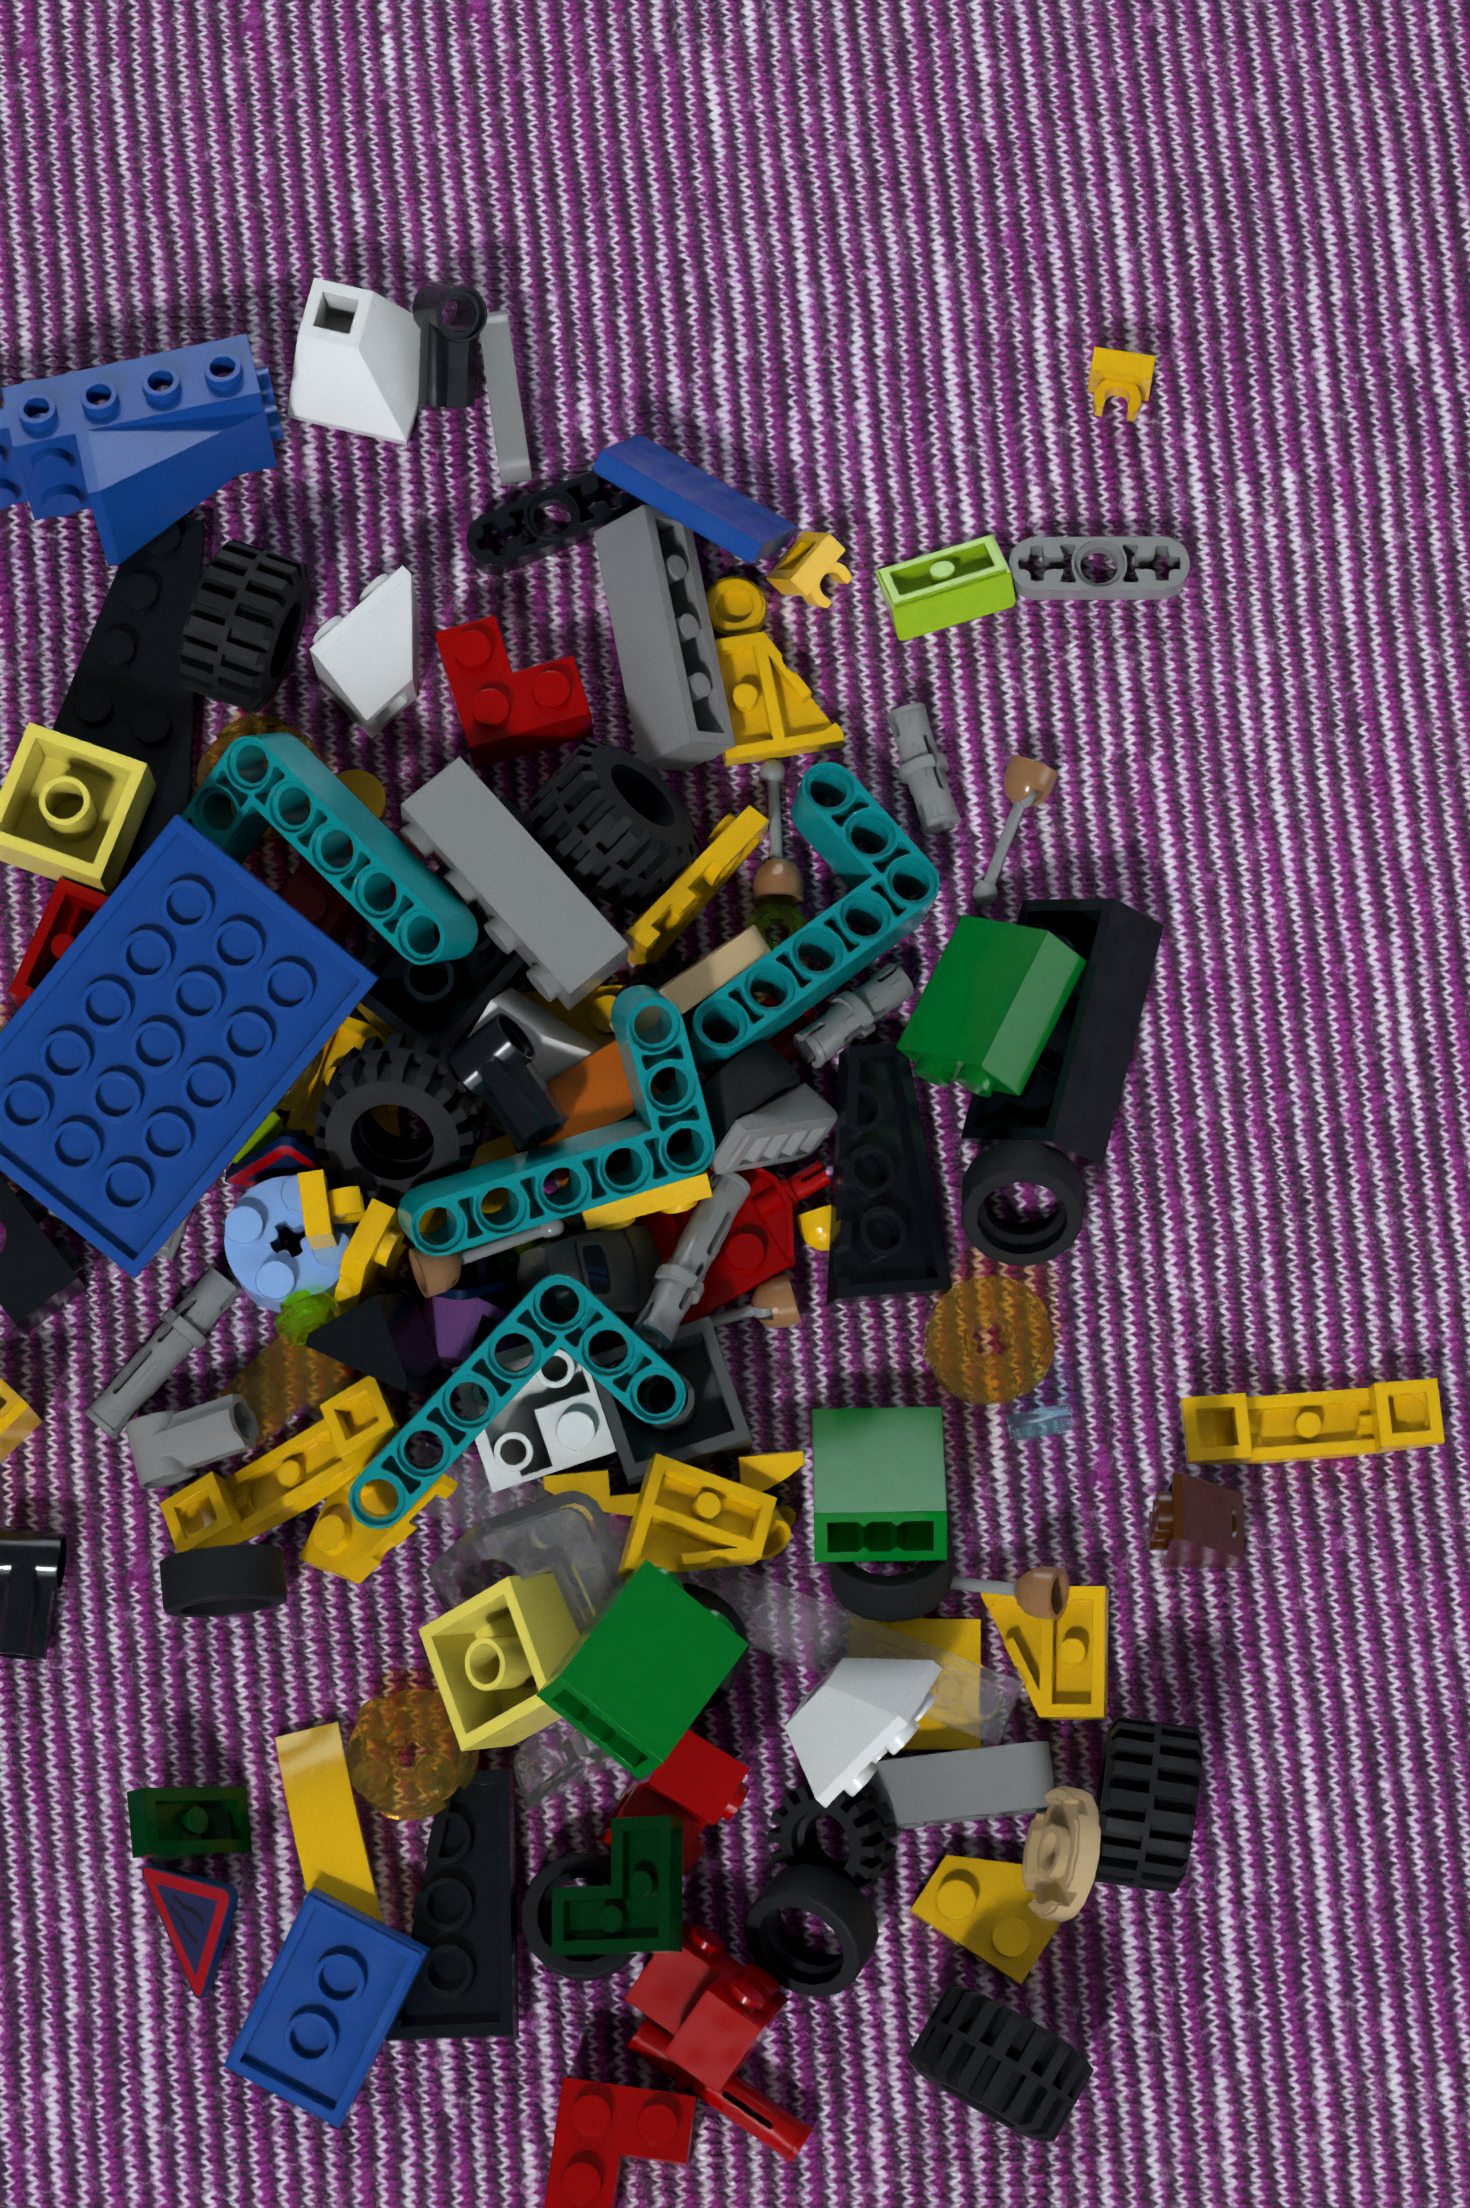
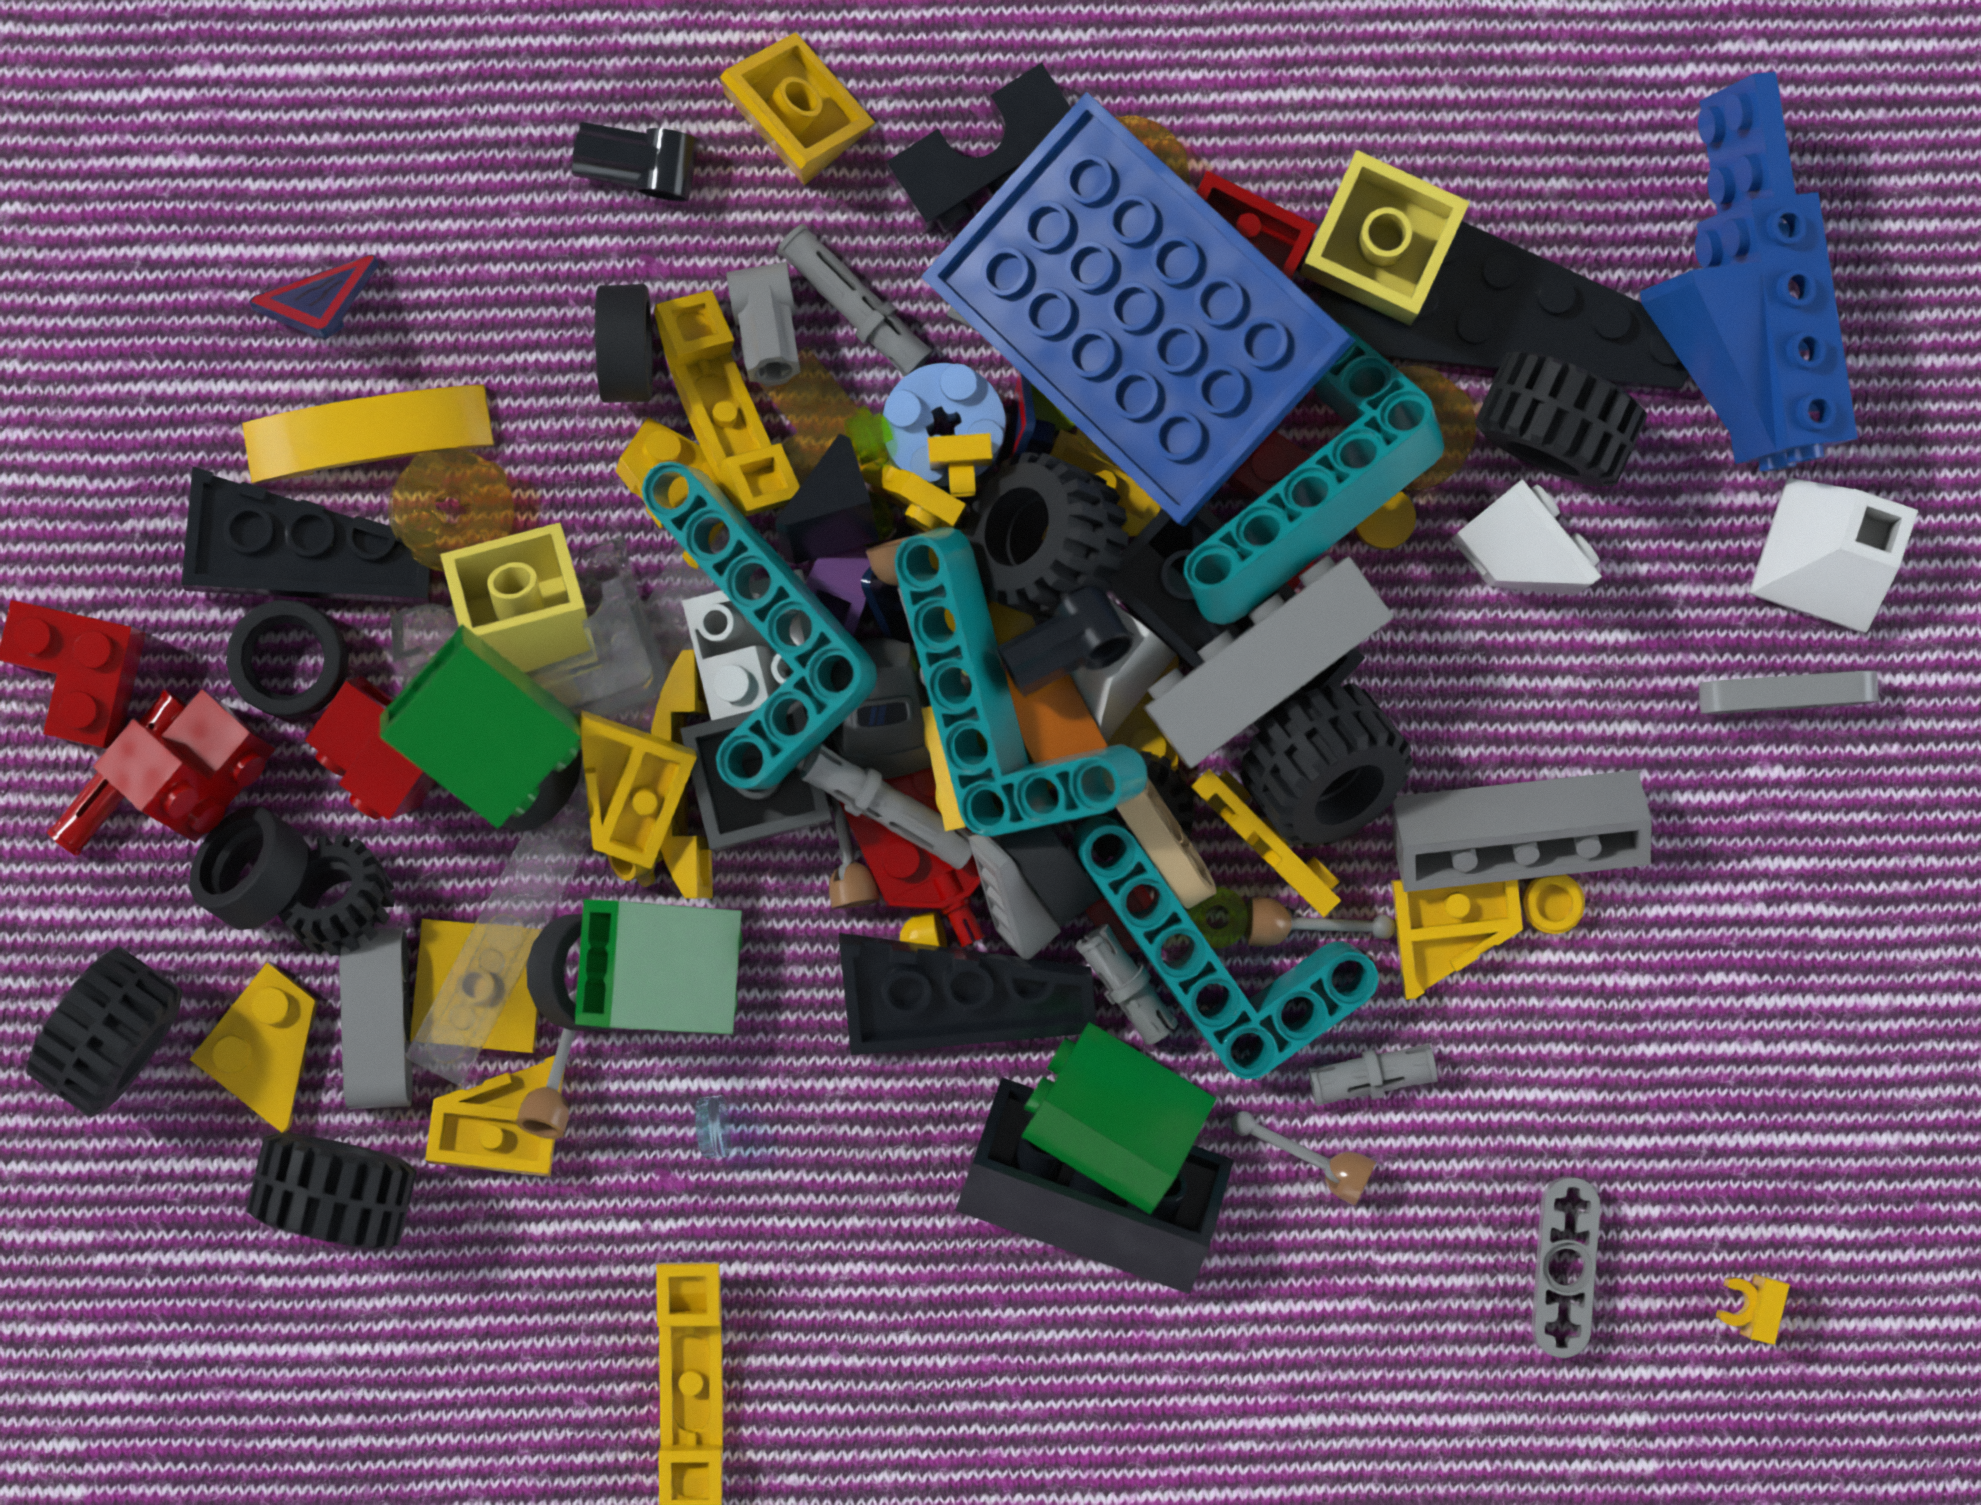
camera: 90 degrees right, 10 degrees up
dark green slope [127,1786,252,1864] -> none
blue tile [223,1887,431,2129] -> none
black piece [412,280,488,408] -> none
red brick [434,615,594,770] -> none
black beam [467,470,638,575] -> none
dark green plate [552,1815,683,1956] -> none
blue tile [592,434,798,564] -> none
yellow tile [766,532,852,608] -> none
white slope [784,1658,942,1808] -> none
lime slope [875,534,1016,641] -> none
clear yellow plate [923,1276,1055,1406] -> none
black tyre [961,1140,1083,1265] -> none
tan tile [1022,1785,1101,1922] -> none
reddish brown slope [1148,1473,1244,1568] -> none

